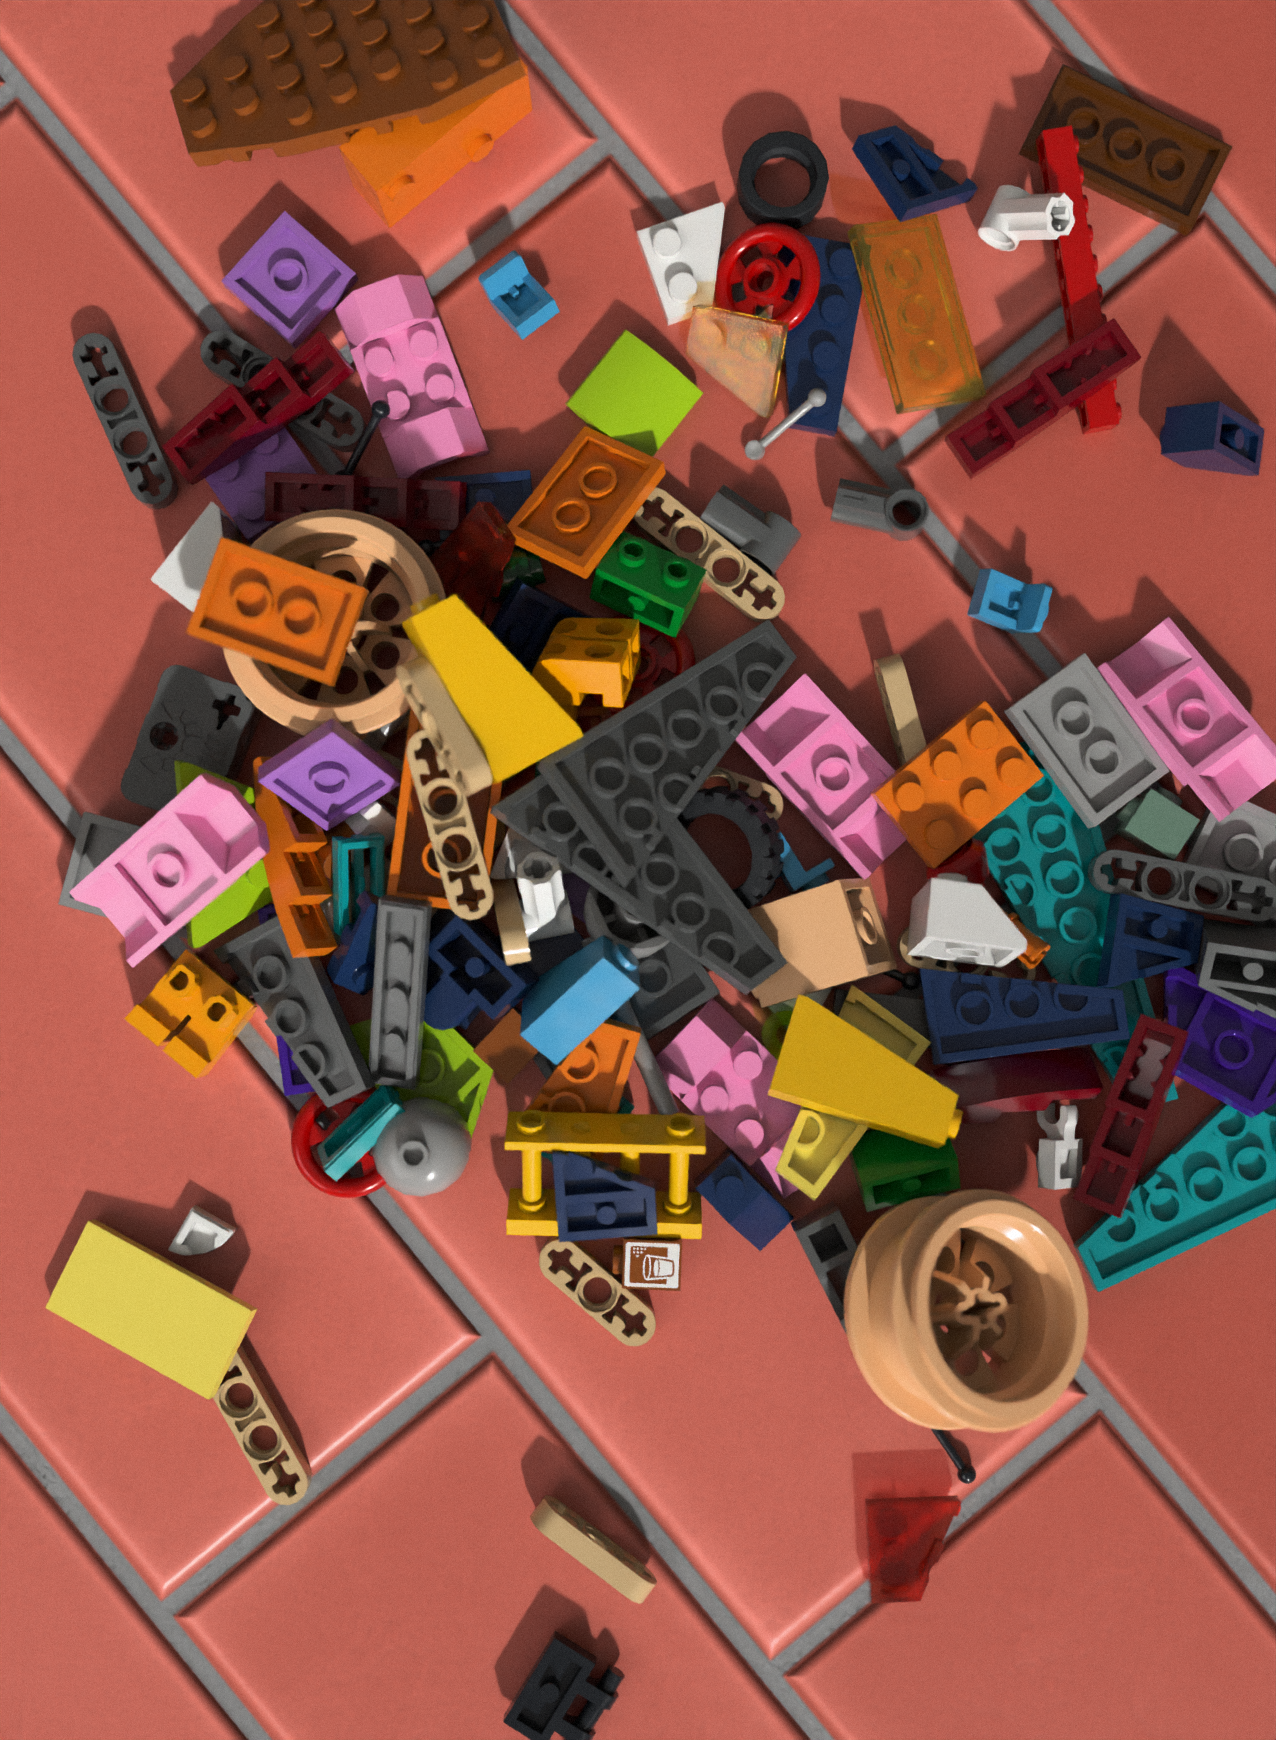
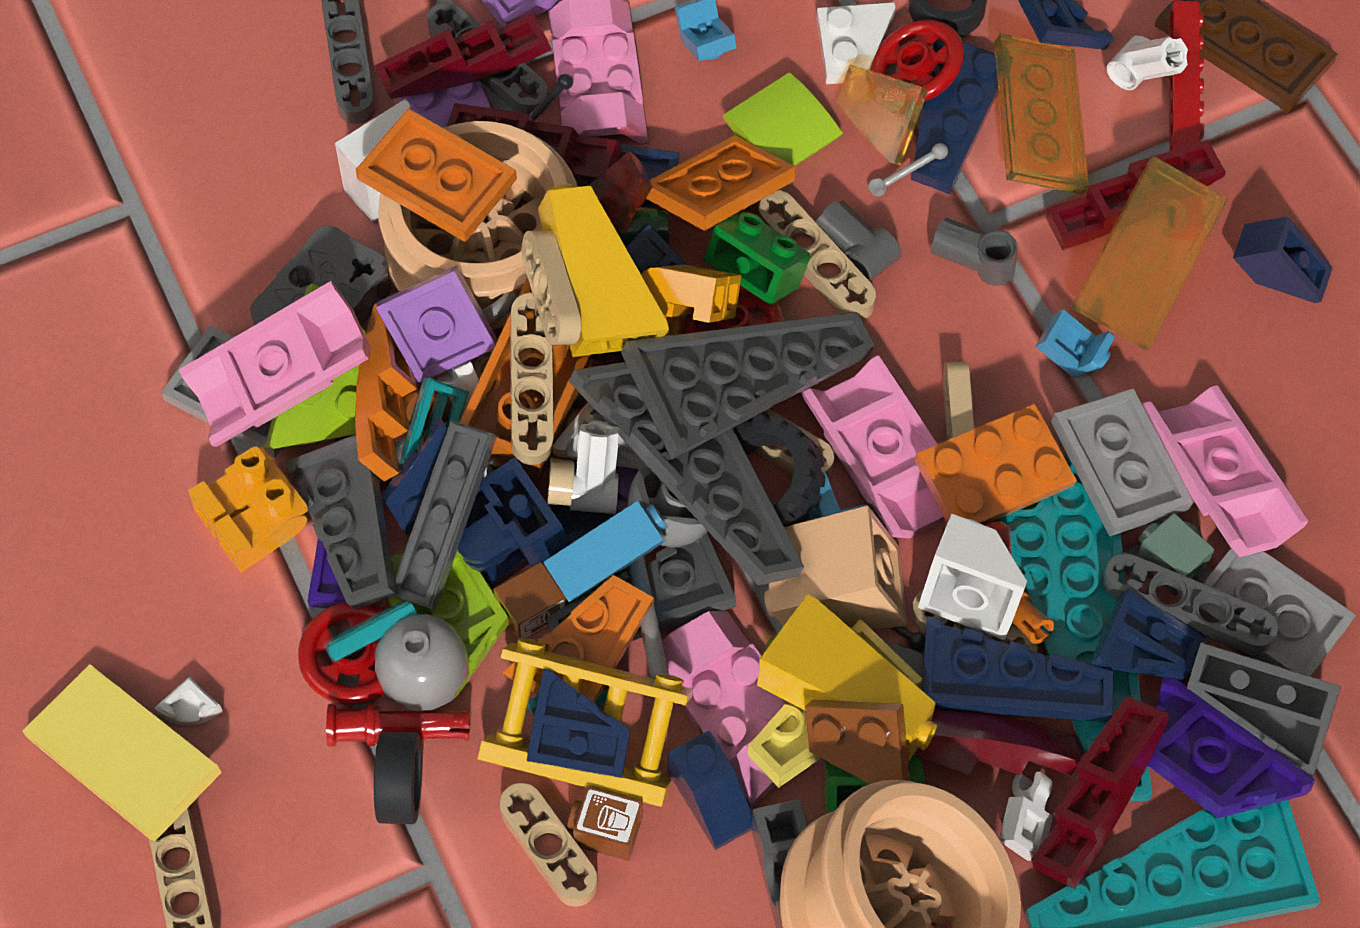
camera: 15 degrees right, 25 degrees down
none -> red pin [326,704,470,746]
none -> black tyre [374,732,422,824]
none -> dark orange wing [805,700,910,784]
none -> clear yellow tile [1071,156,1228,350]

